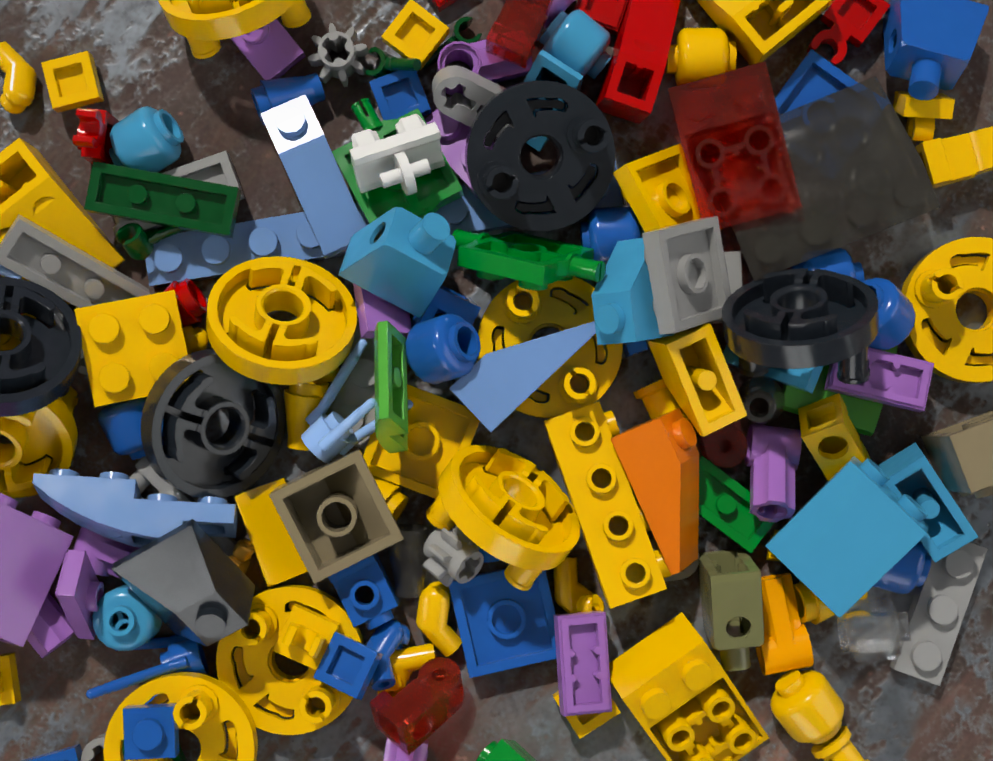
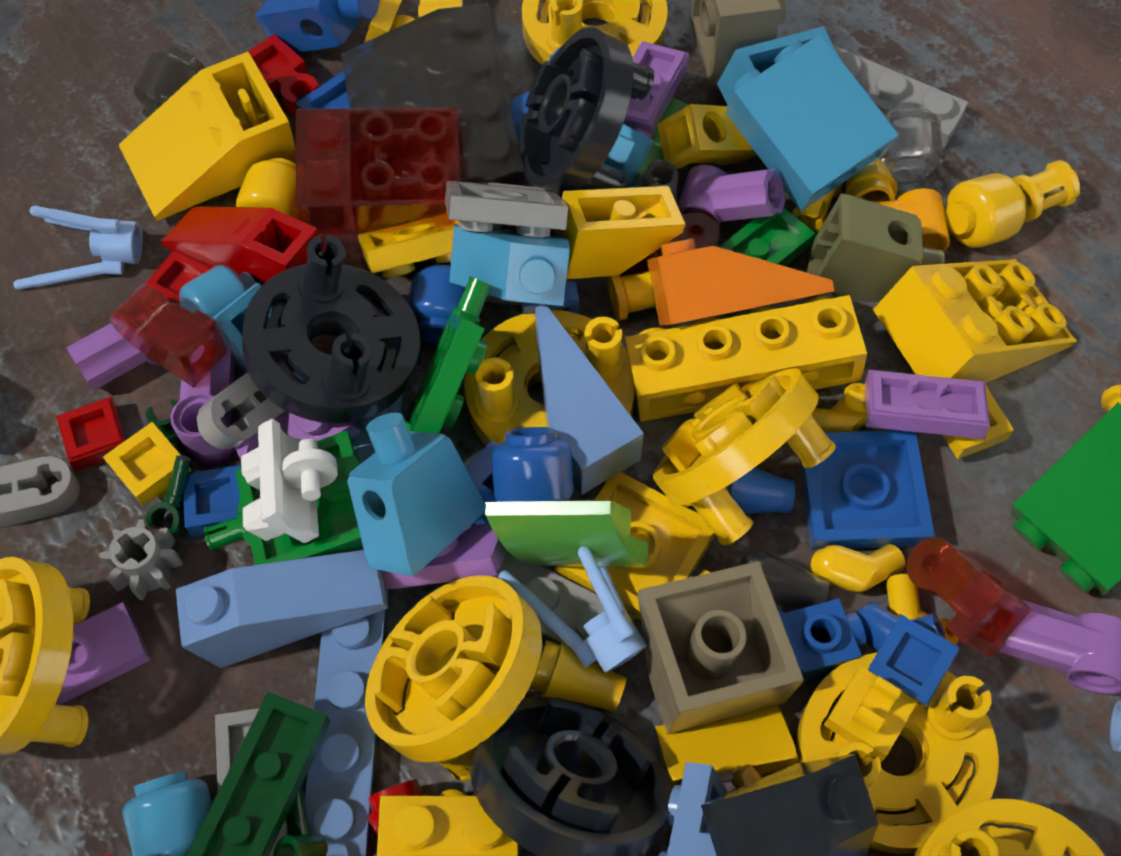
camera: 80 degrees left, 25 degrees down
blue cone [250,72,325,126] -> none
light grey gear [423,526,484,587] -> none

